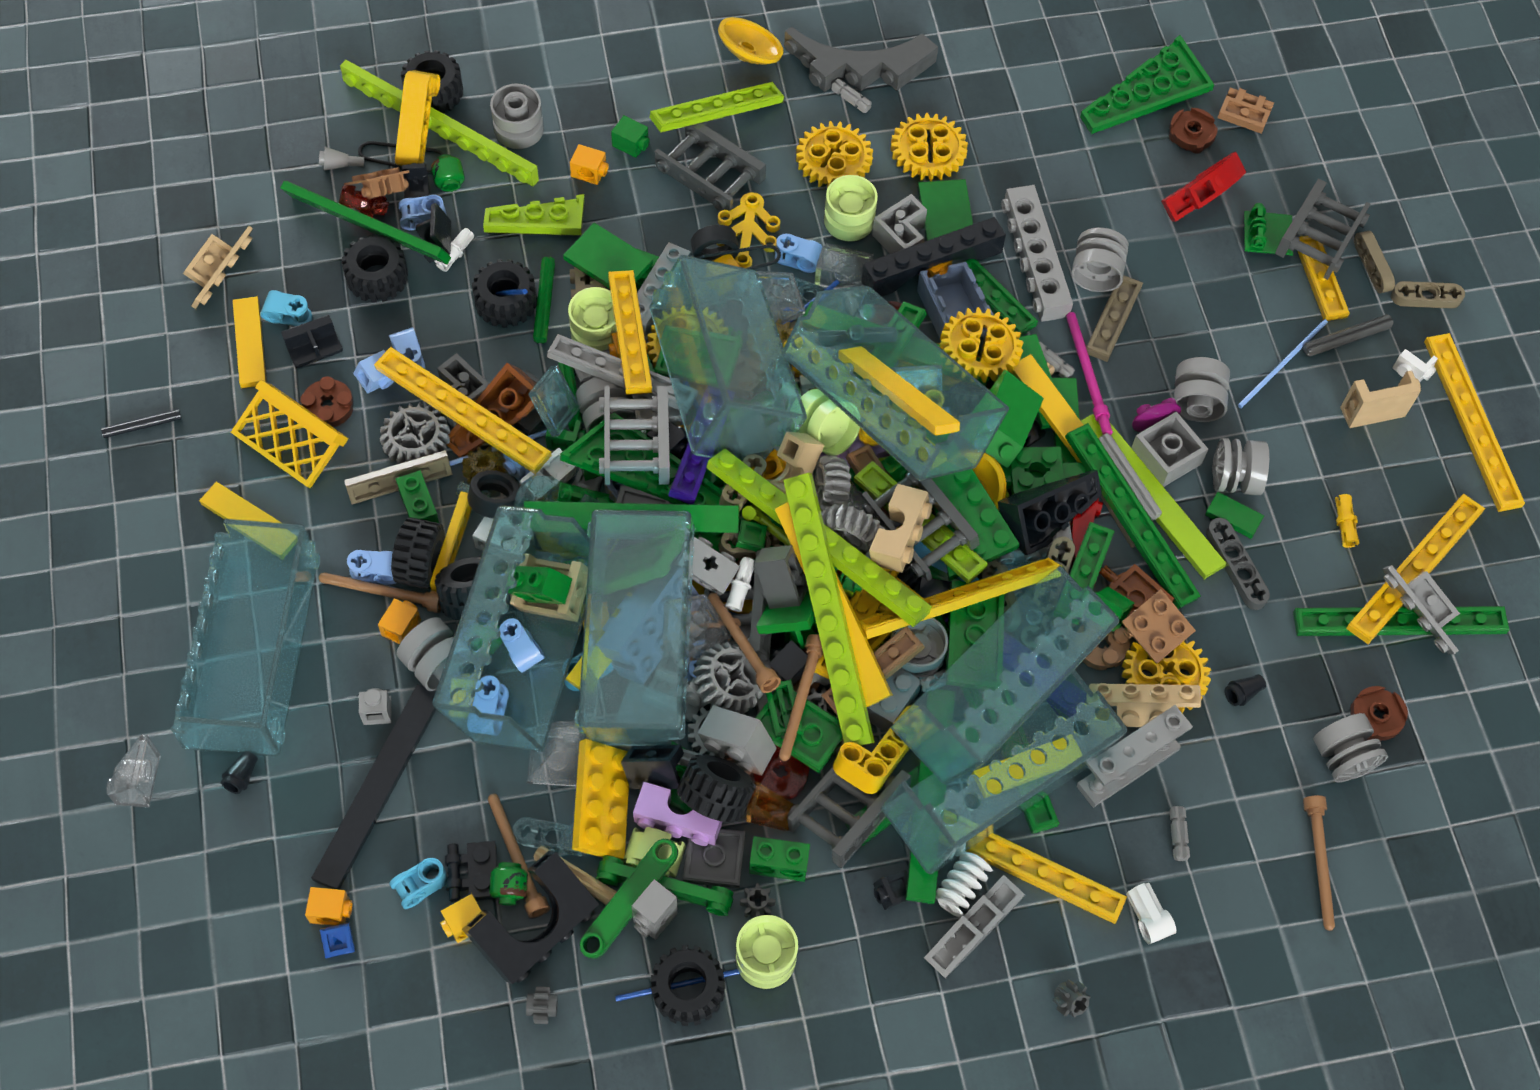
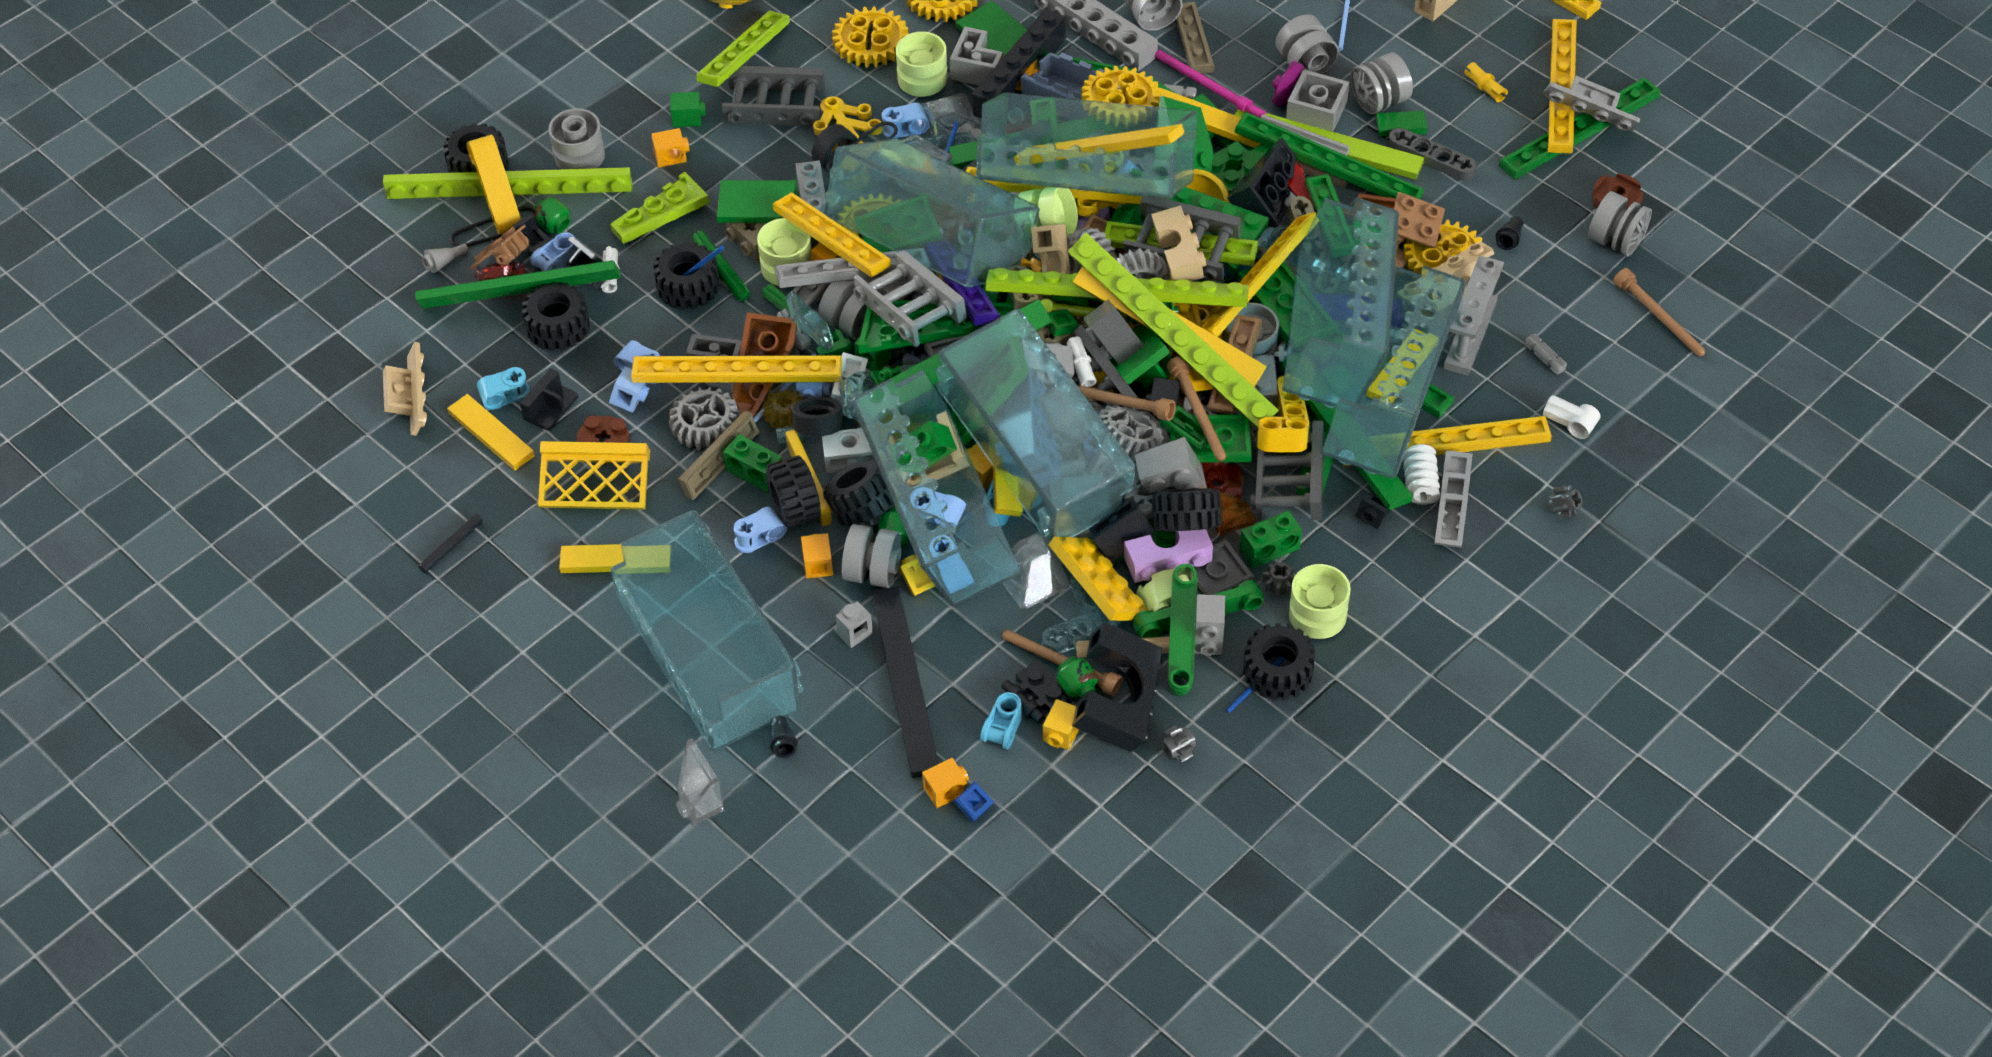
camera: 30 degrees left, 10 degrees down
medium nougat piece [318,573,441,613] -> none

